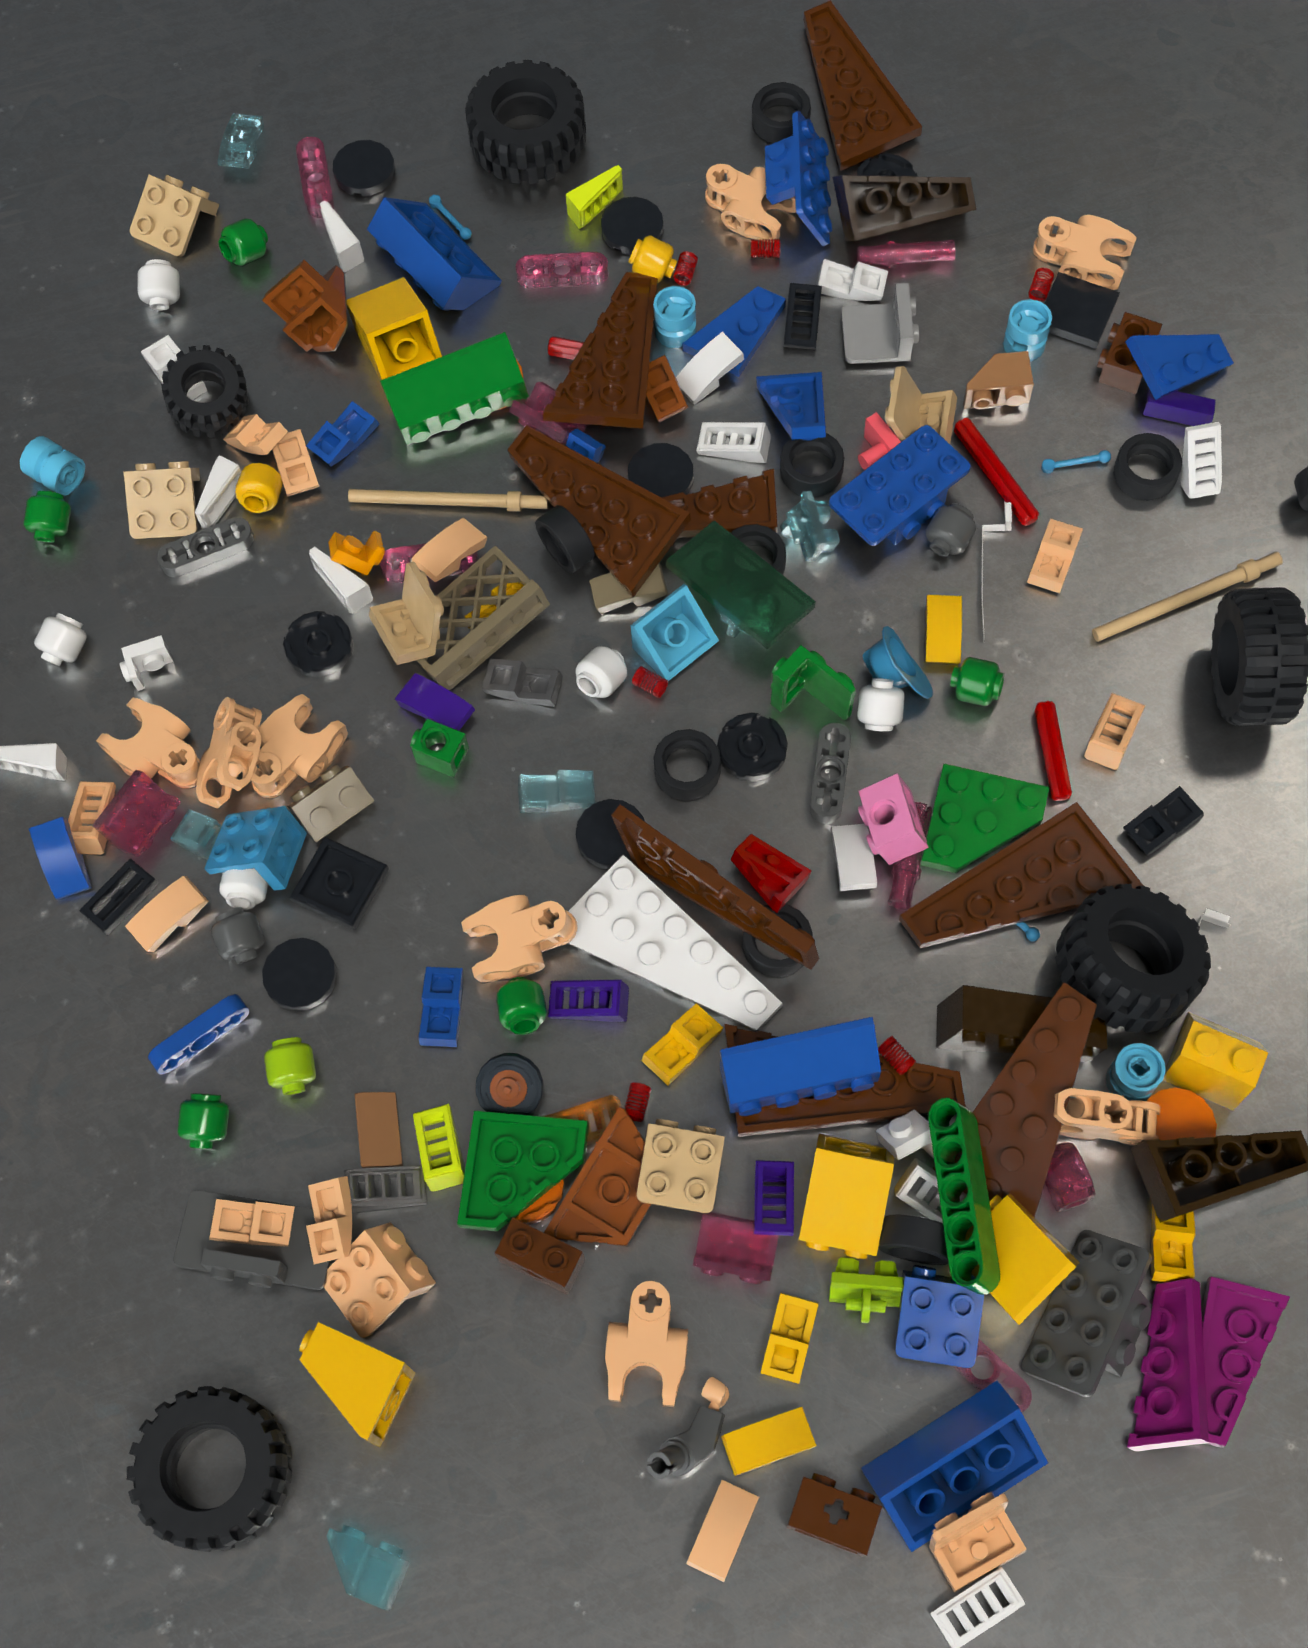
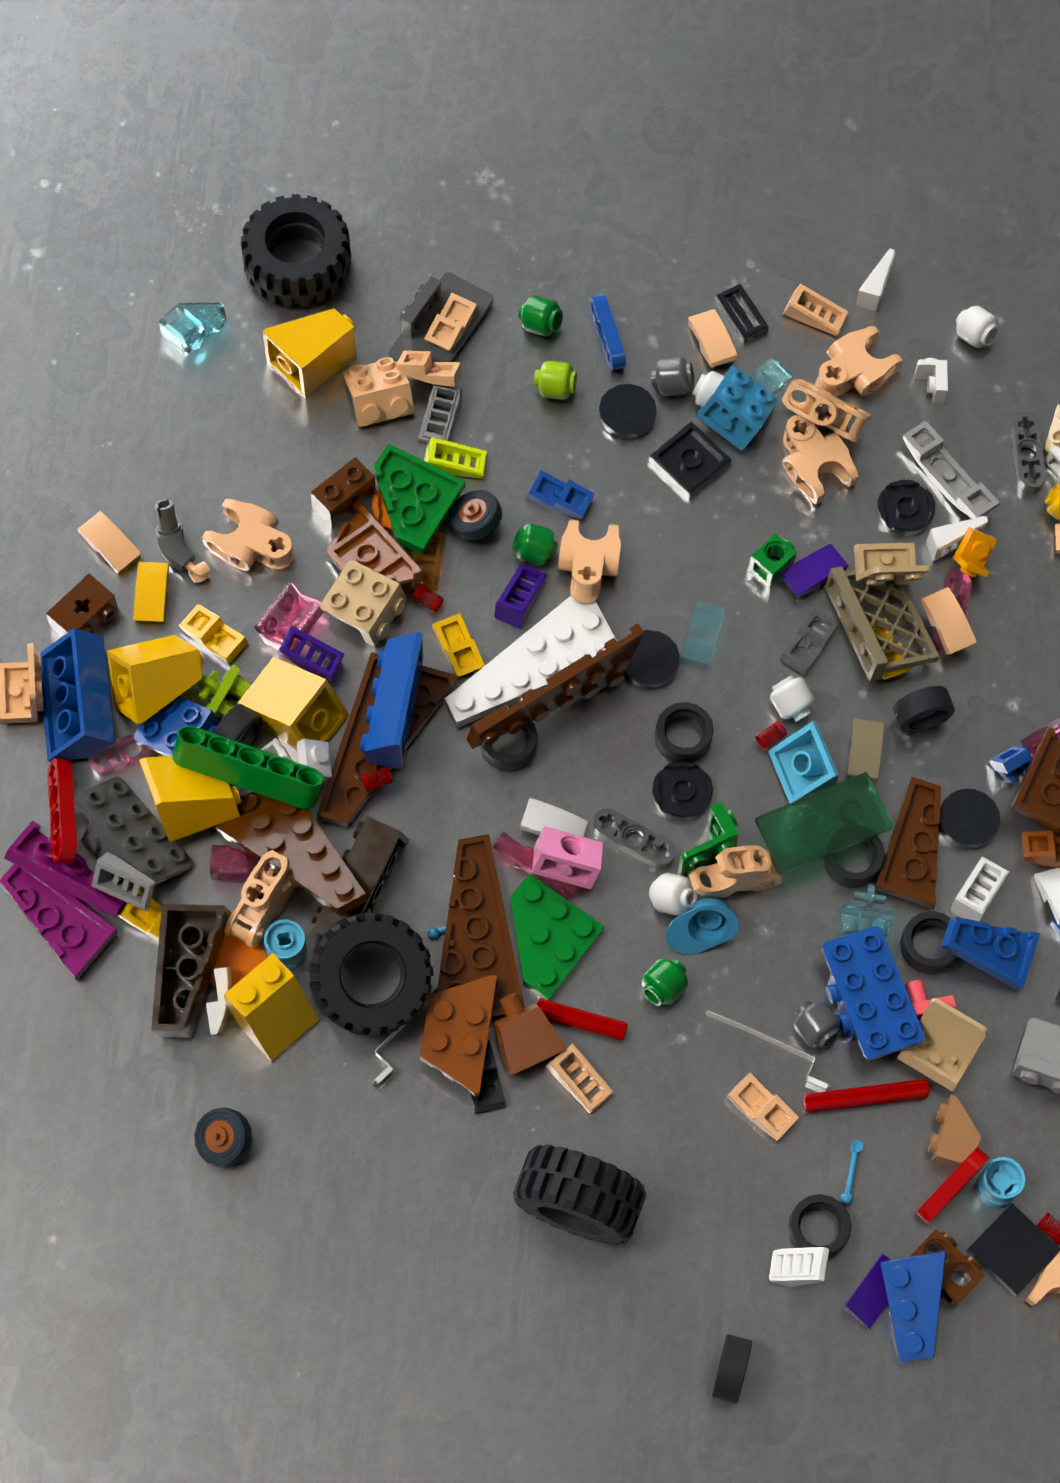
camera: 105 degrees right, 0 degrees up
blue slope [29,817,92,900] -> none
clear pink bracket [92,770,181,857] -> none
dark tan bracket [287,764,374,842] -> none
tan bar [348,489,549,512] -> none
medium nougat slope [355,1092,403,1168] -> none
reddish brown wing [507,425,691,598] -> none
red wing [731,834,812,913] -> none
yellow slope [924,595,962,664] -> none
tan bar [1092,552,1283,642] -> none
none -> red beam [47,758,77,864]
none -> light grey slope [91,852,156,911]
none -> yellow slope [107,635,204,724]
none -> white slope [206,967,232,1035]
none -> dark orange wing [420,975,497,1097]
none -> dark orange torso [493,993,567,1075]
none -> light nougat piece [689,845,783,898]
none -> light grey slope [903,420,1000,519]
none -> red beam [916,1147,990,1224]

